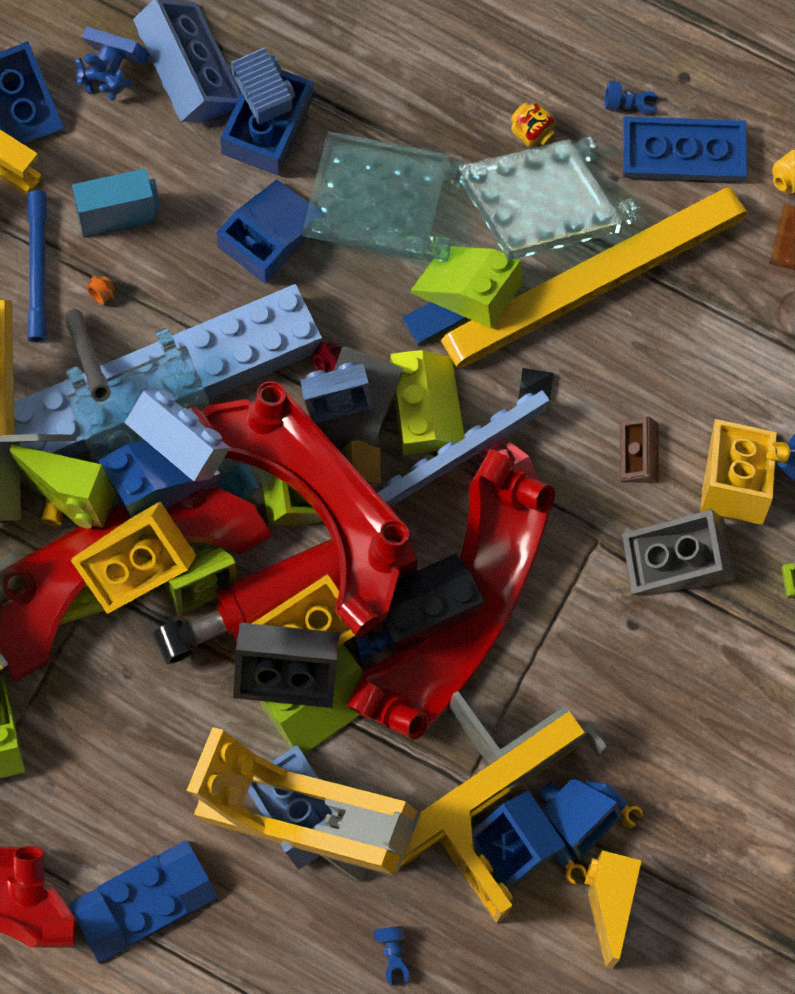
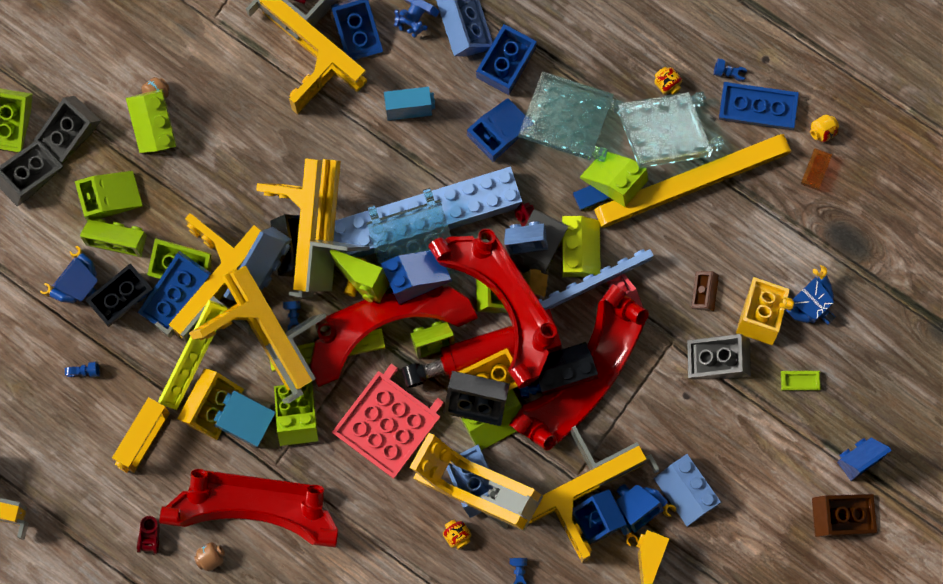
camera: 15 degrees right, 5 degrees up
blue piece [28,190,47,343] -> none
dark grey piece [65,309,111,402] -> none
blue piece [68,840,218,964] -> none
yellow slope [71,501,196,614] -> none
orange plate [86,276,115,305] -> none
light blue brick [125,389,230,481] -> none
dark azure slope [216,463,259,500] -> none
medium blue brick [231,47,295,124] -> none
black slope [518,368,554,402] -> none
none -> coral plate [332,363,444,479]
none -> yellow head [443,519,472,550]
none -> medium blue slope [653,454,721,527]

